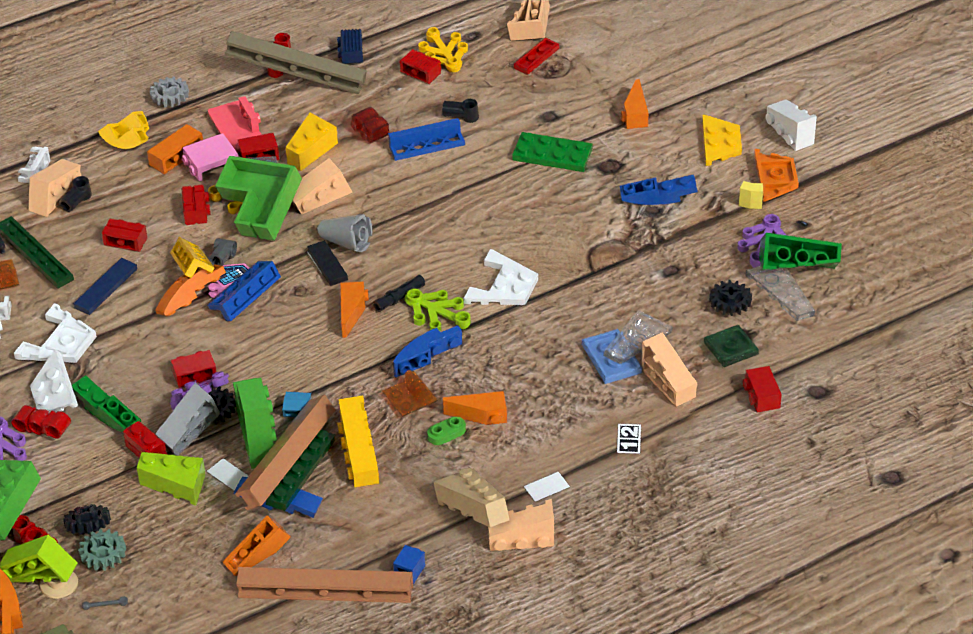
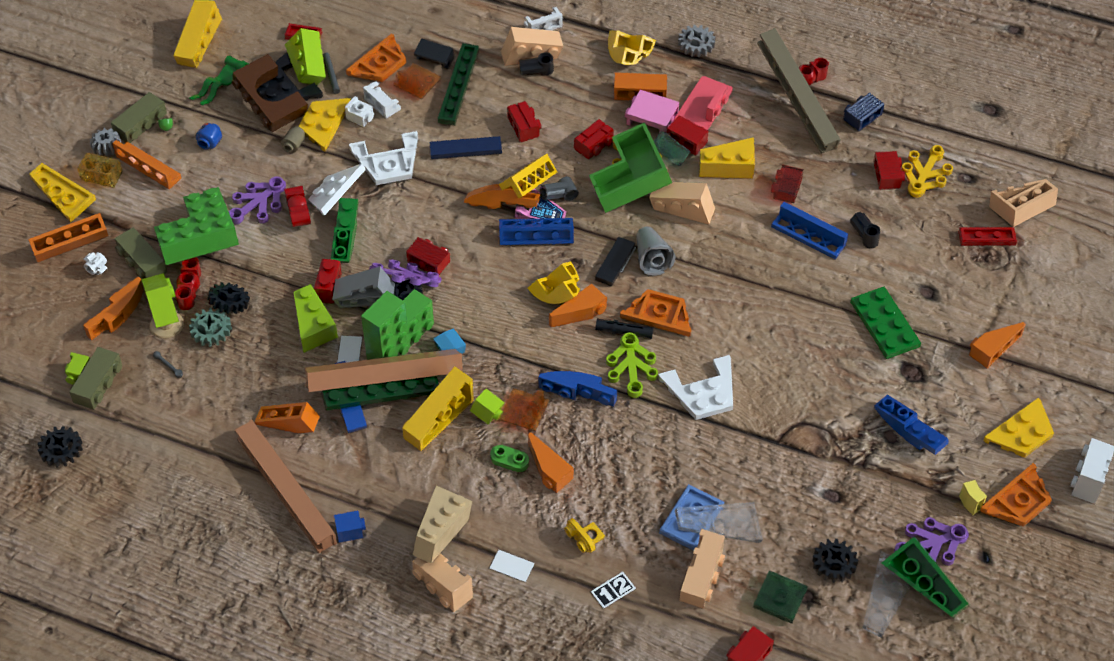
camera: 50 degrees right, 10 degrees up
none -> lime brick [470,389,505,425]
none -> yellow brick [527,261,580,304]
none -> yellow bracket [564,518,605,553]
none -> orange wing [620,289,691,337]

